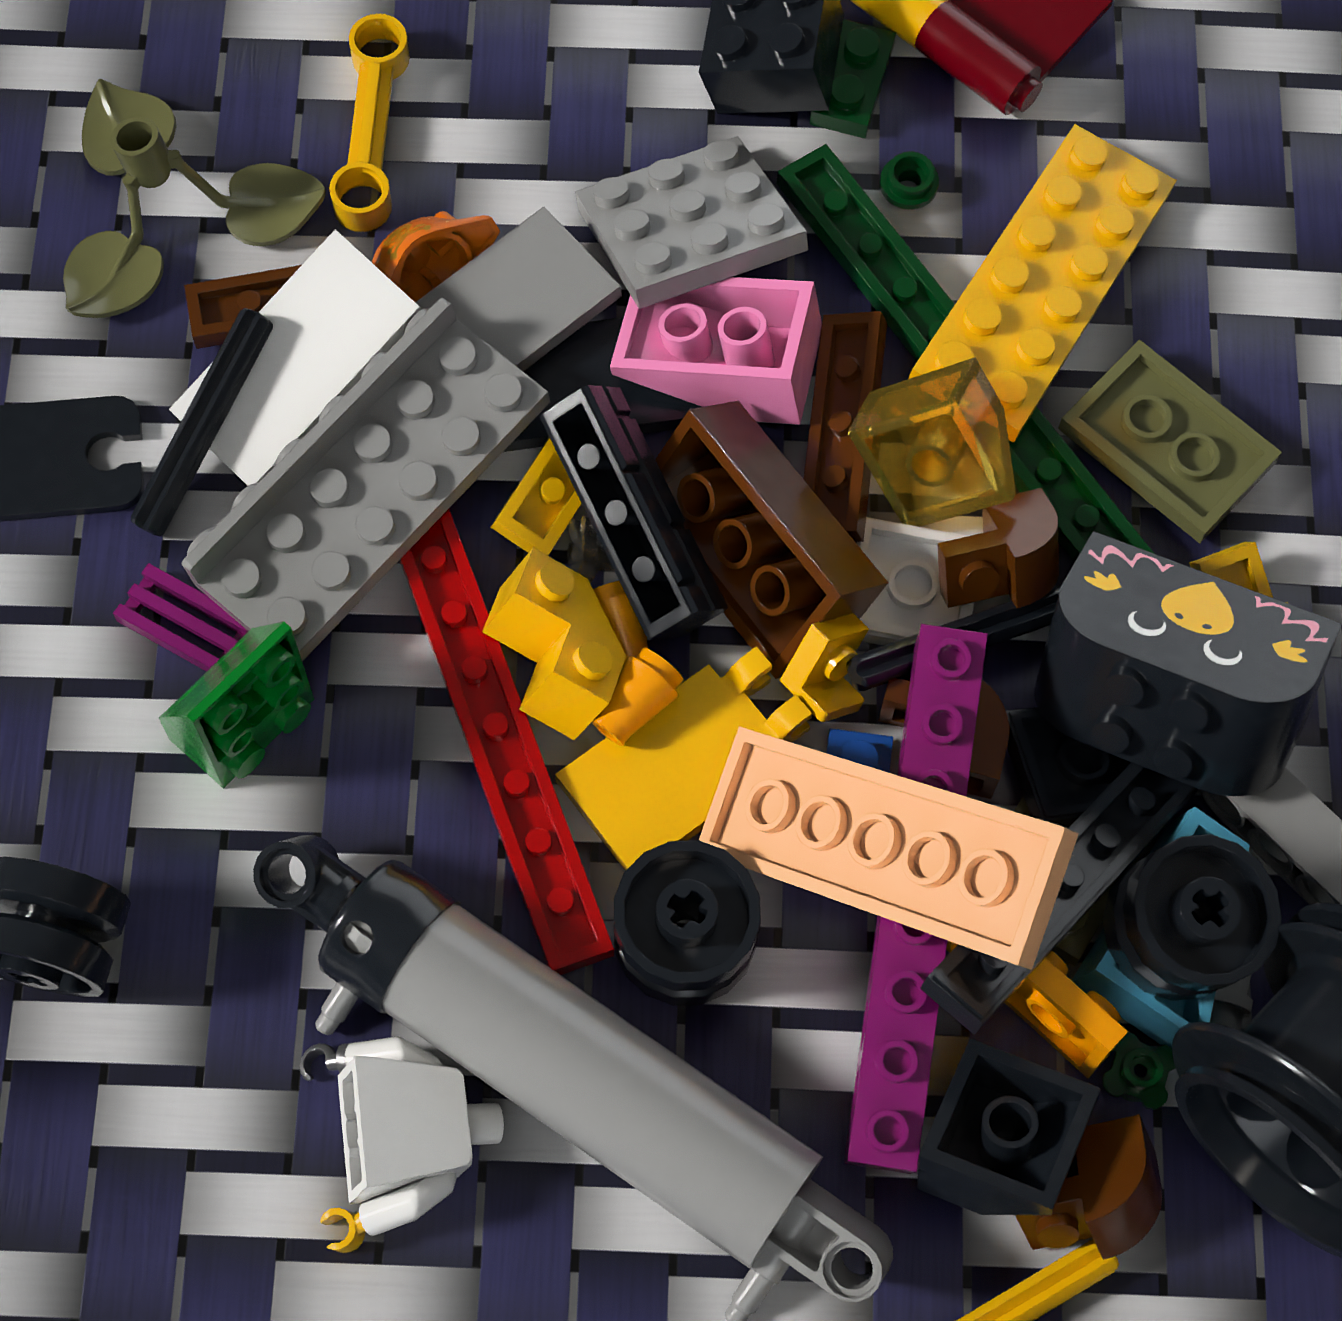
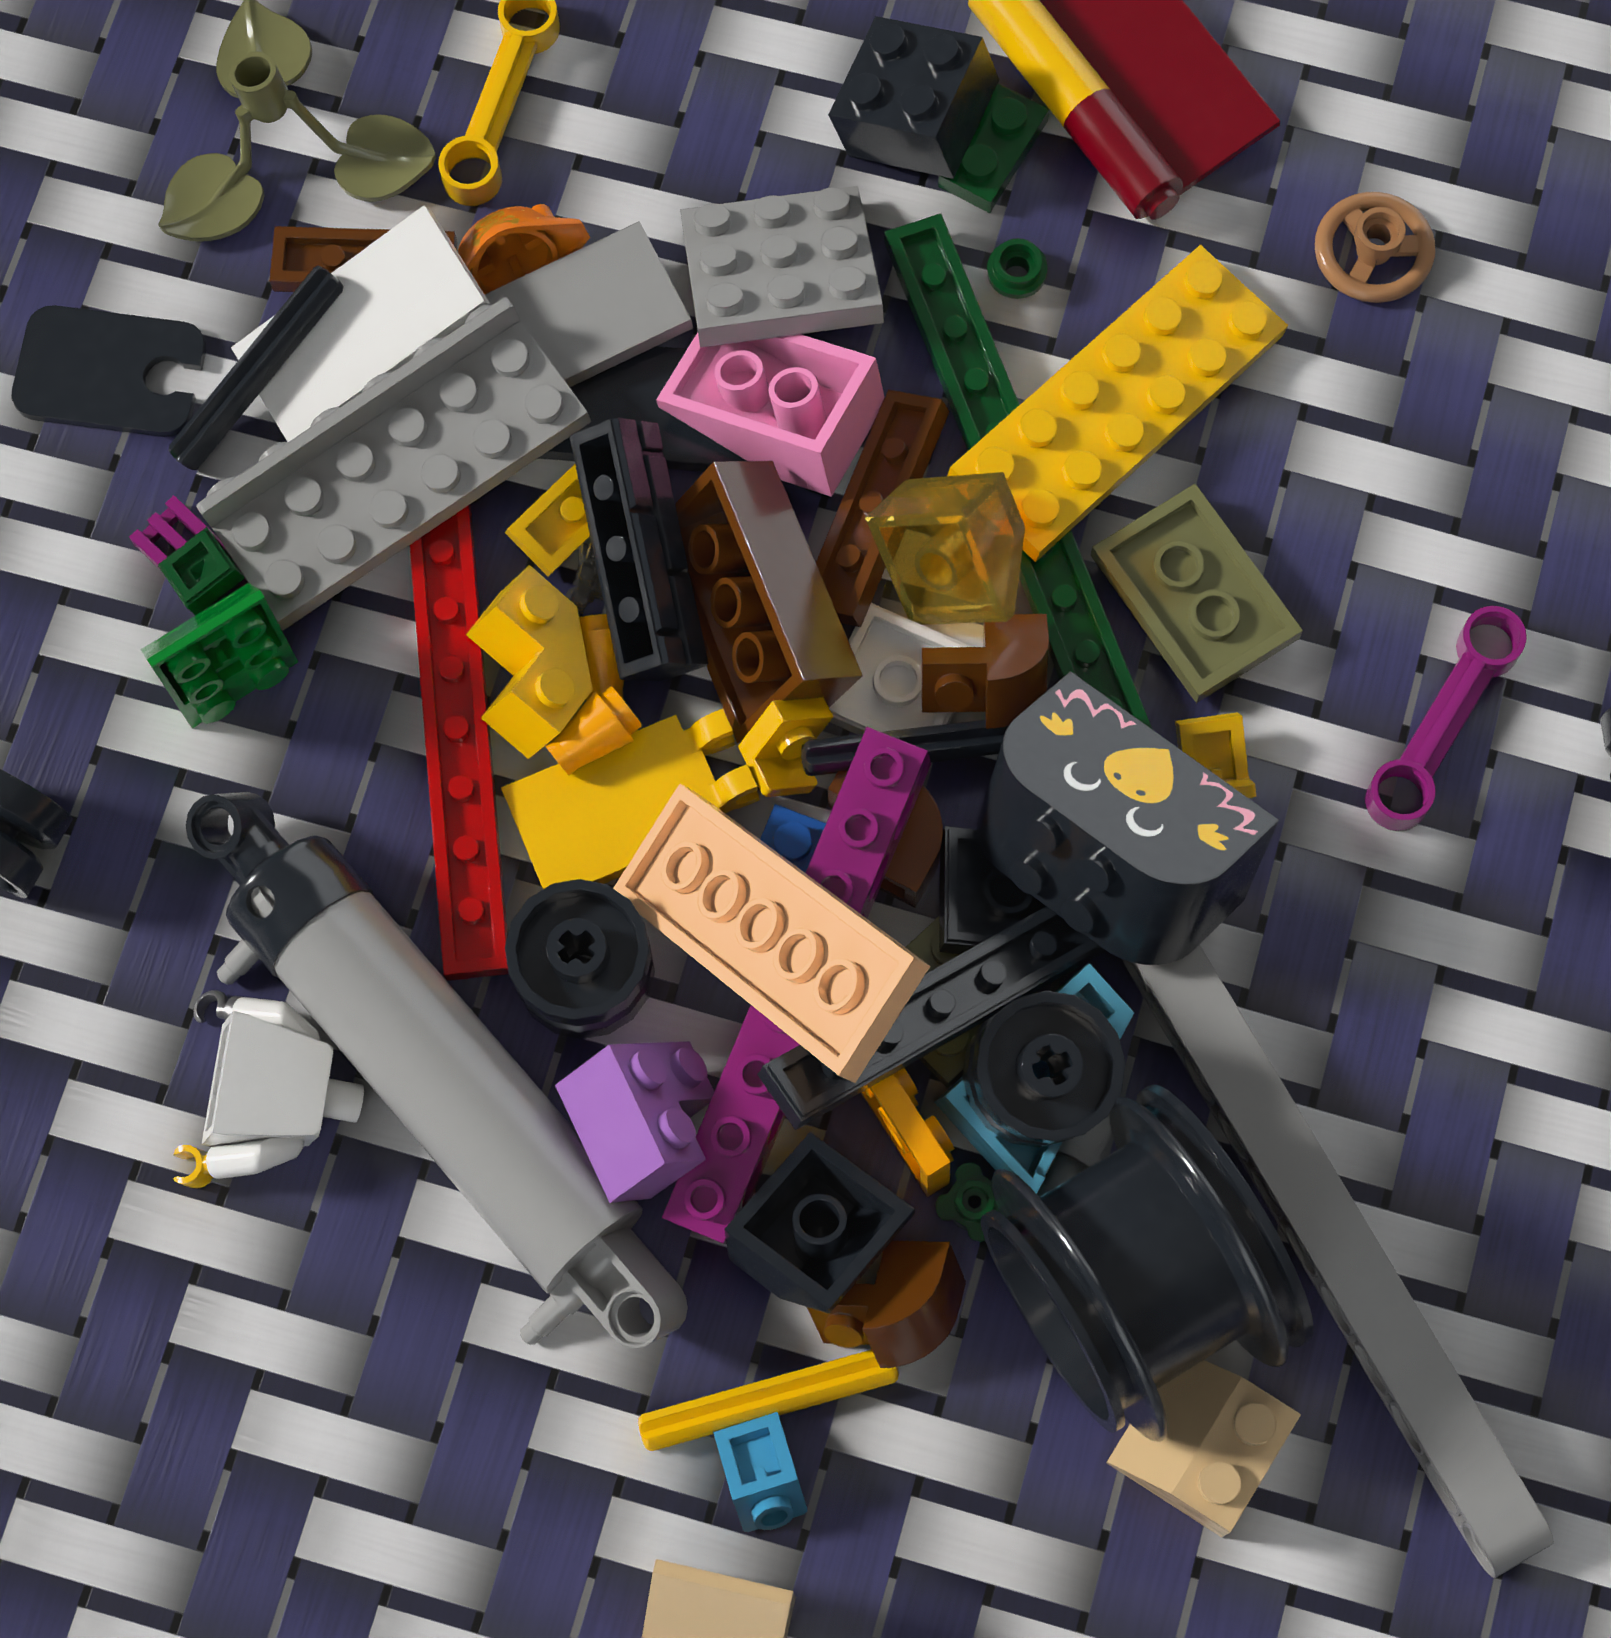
camera: 20 degrees right, 5 degrees up
none -> dark green tile [158,527,245,616]
none -> medium lavender brick [555,1041,714,1203]
none -> medium nougat piece [1315,192,1435,303]

